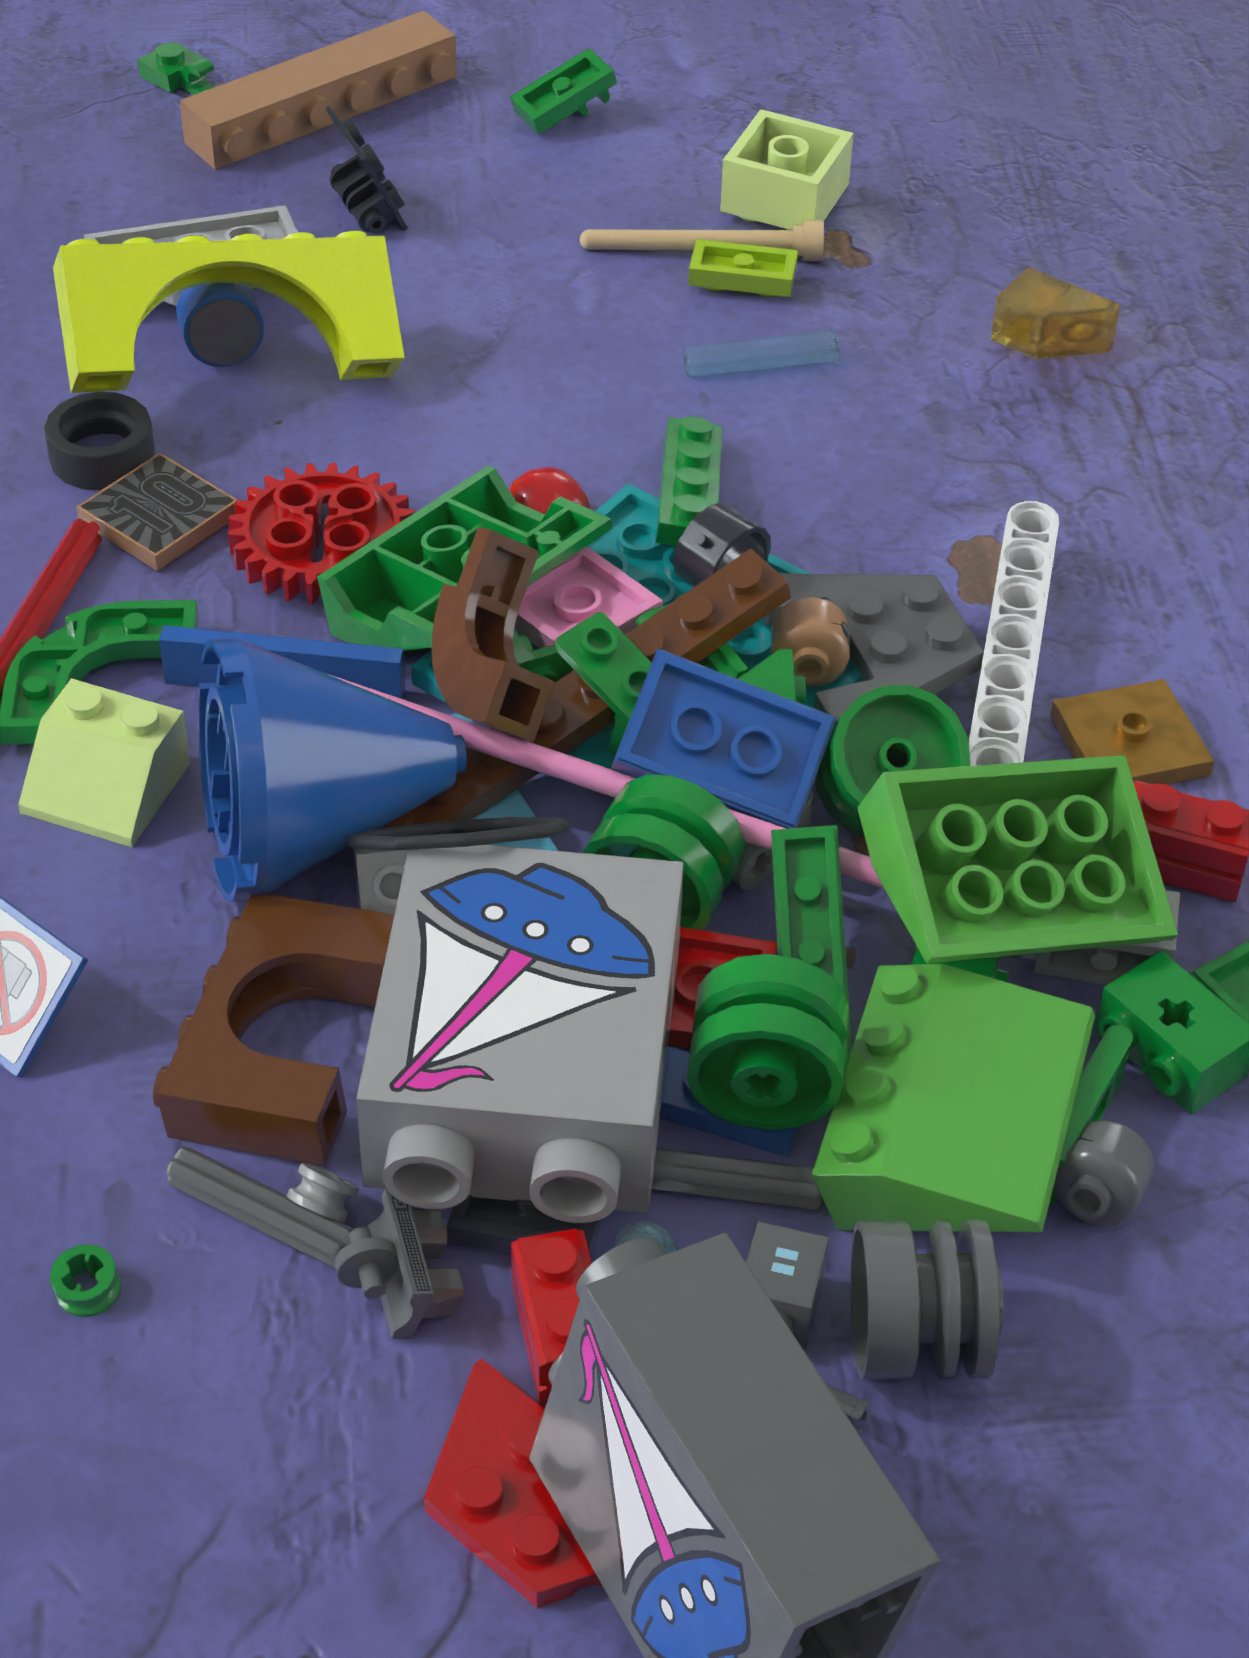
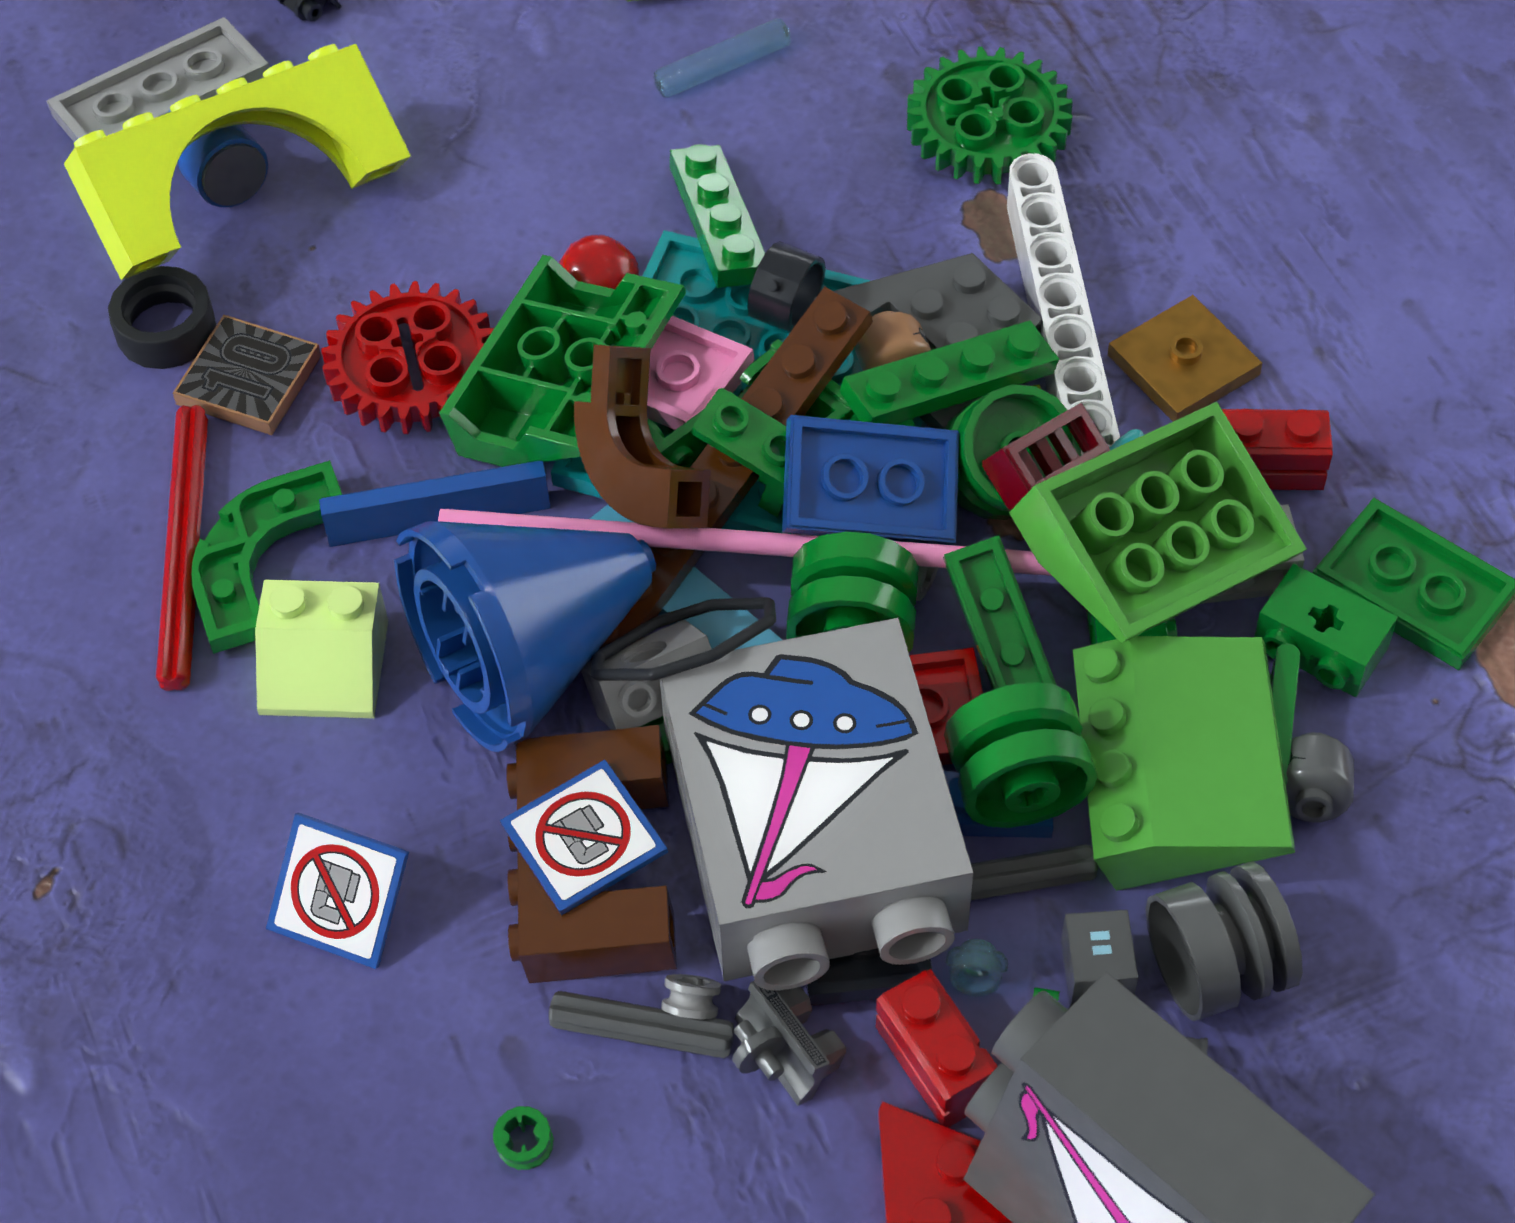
camera: 15 degrees left, 10 degrees up
none -> piece [500,760,668,915]
none -> green plate [839,320,1059,424]
none -> green gear [907,47,1073,185]
none -> dark red slope [982,402,1110,510]

